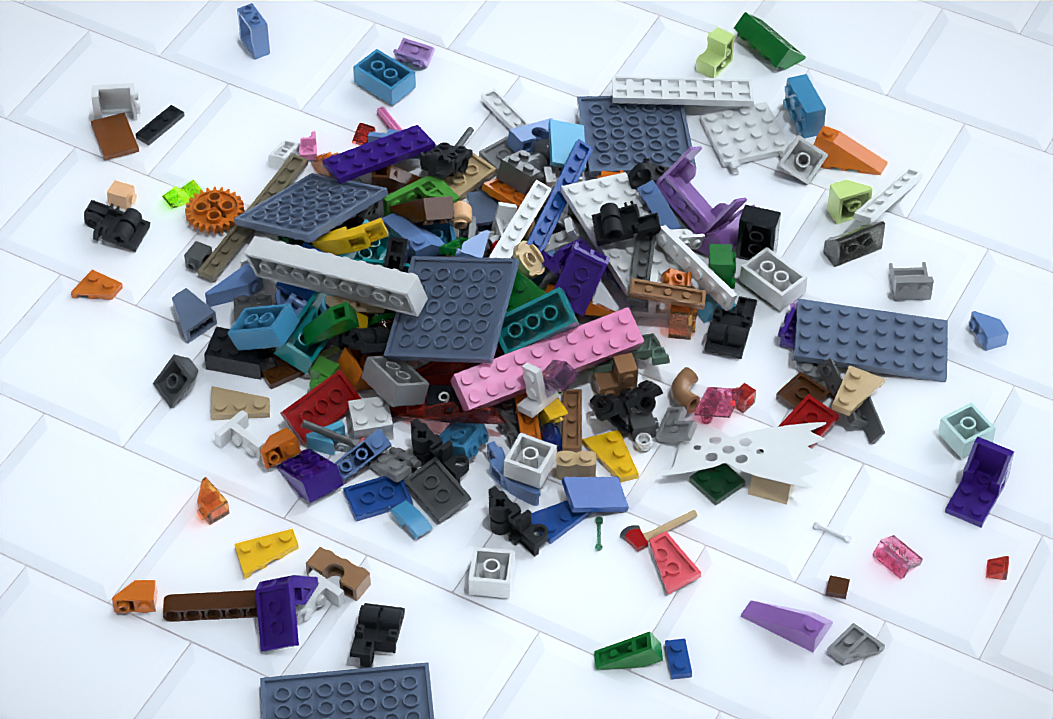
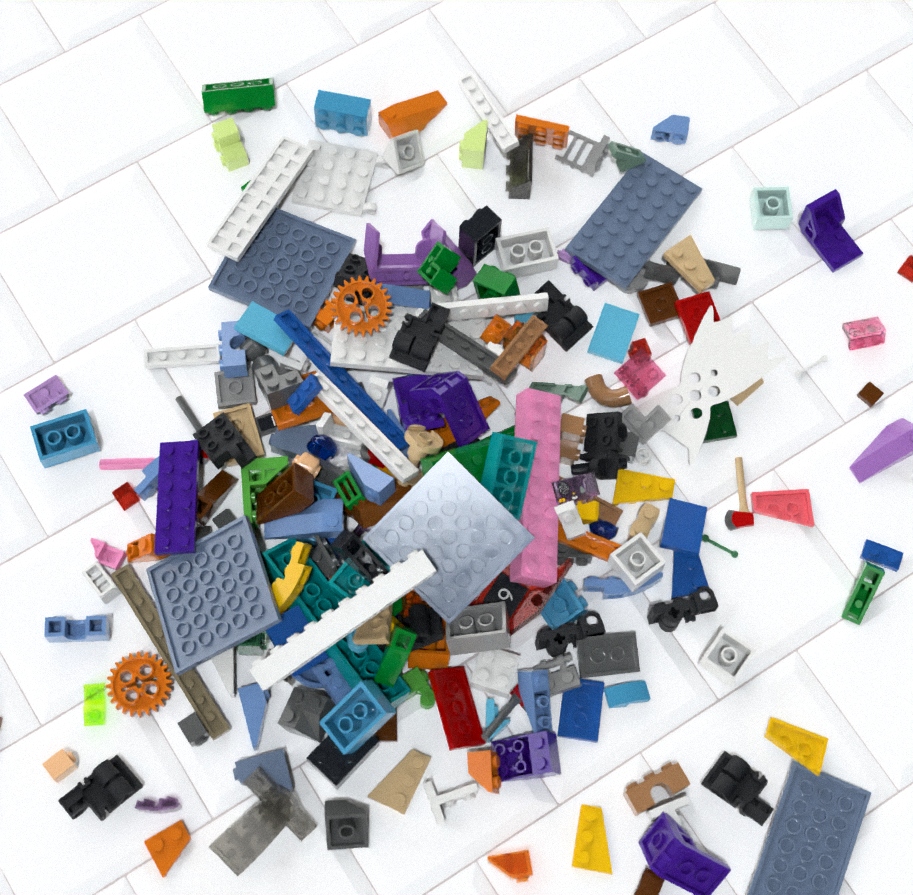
camera: 65 degrees left, 20 degrees up
none -> medium blue arch [44,615,110,643]
none -> clear purple slope [135,796,182,814]
none -> clear smoke slope [209,766,317,876]
none -> blue plate [287,373,323,415]
none -> clear blue hair [306,434,338,461]
none -> orange gear [330,275,392,338]
none -> green brick [417,241,461,295]
none -> orange plate [515,114,570,150]
none -> medium azure tile [587,303,640,364]
none -> sand green slope [608,141,646,172]
none -> yellow wing [764,717,829,776]

